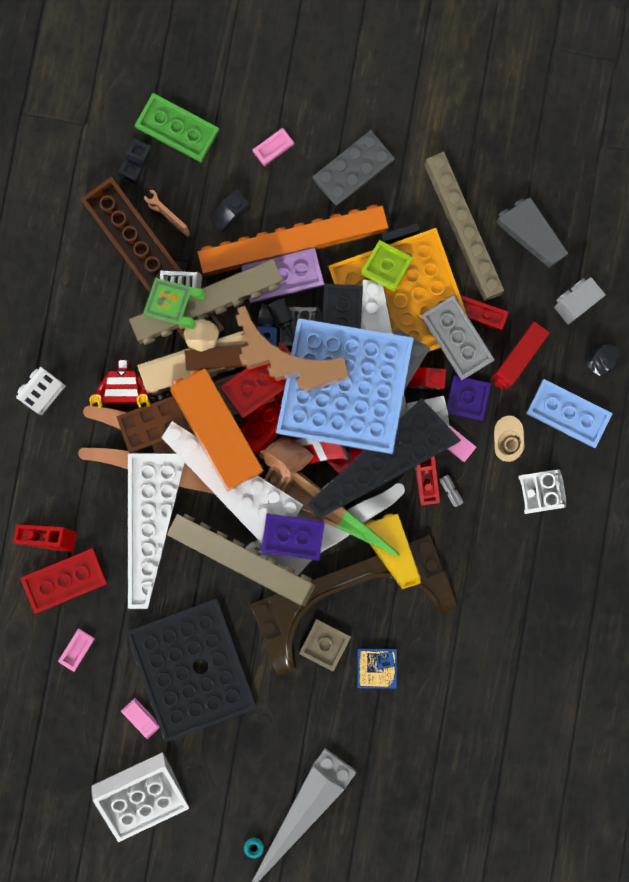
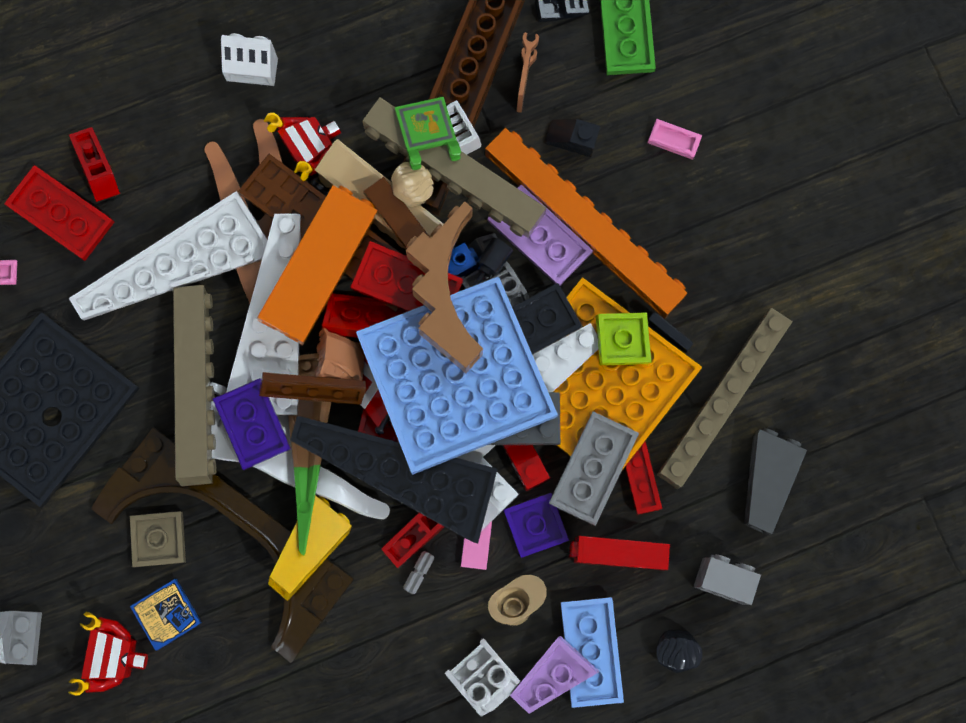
camera: 60 degrees right, 5 degrees down
dark grey plate [312,130,395,207] -> none
none -> red torso [68,612,148,695]
none -> reddish brown tile [259,372,366,404]
none -> lavender wing [510,636,600,713]

